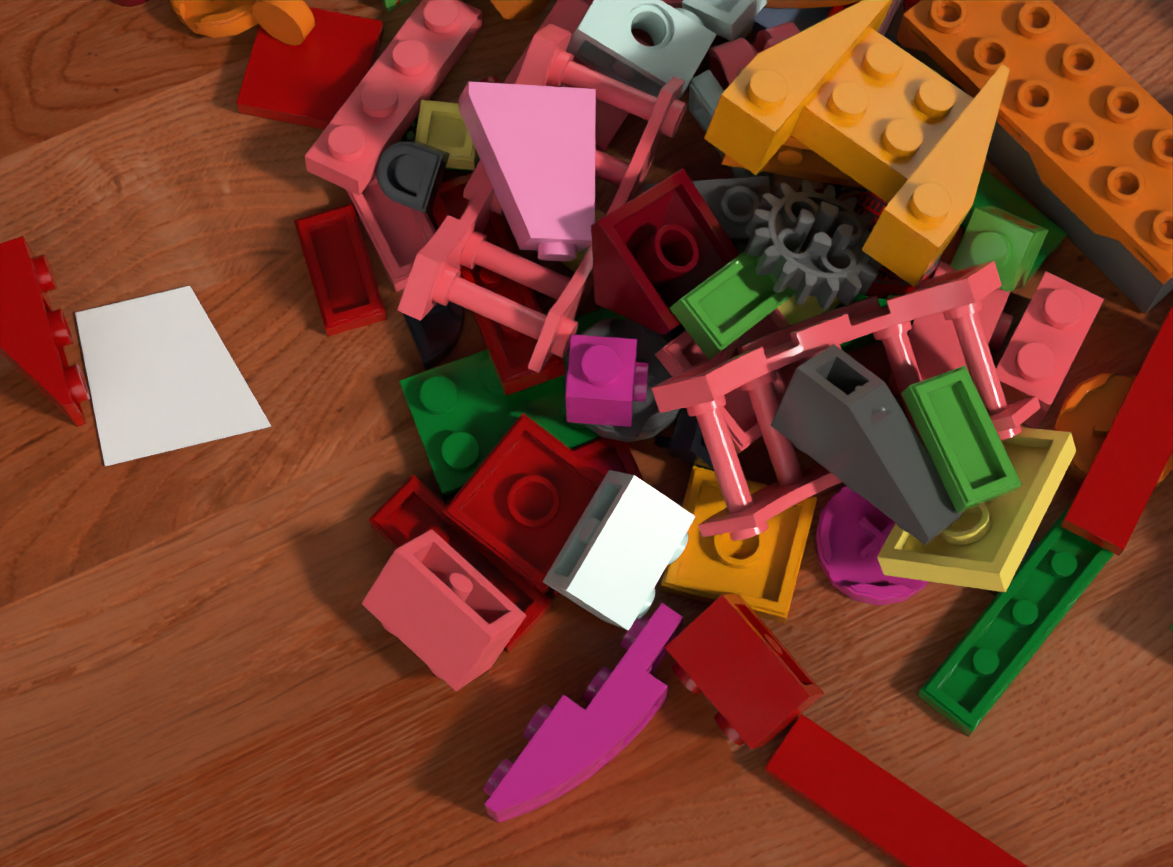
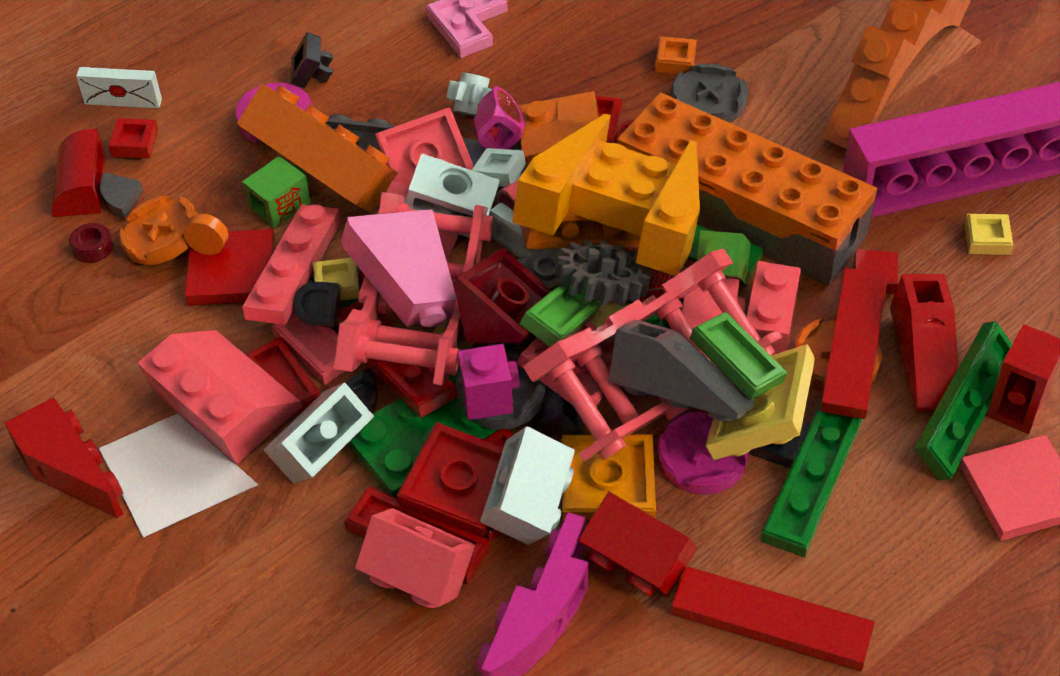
camera: 15 degrees left, 20 degrees down
none -> coral slope [137,330,303,465]
none -> light aqua brick [263,382,374,484]

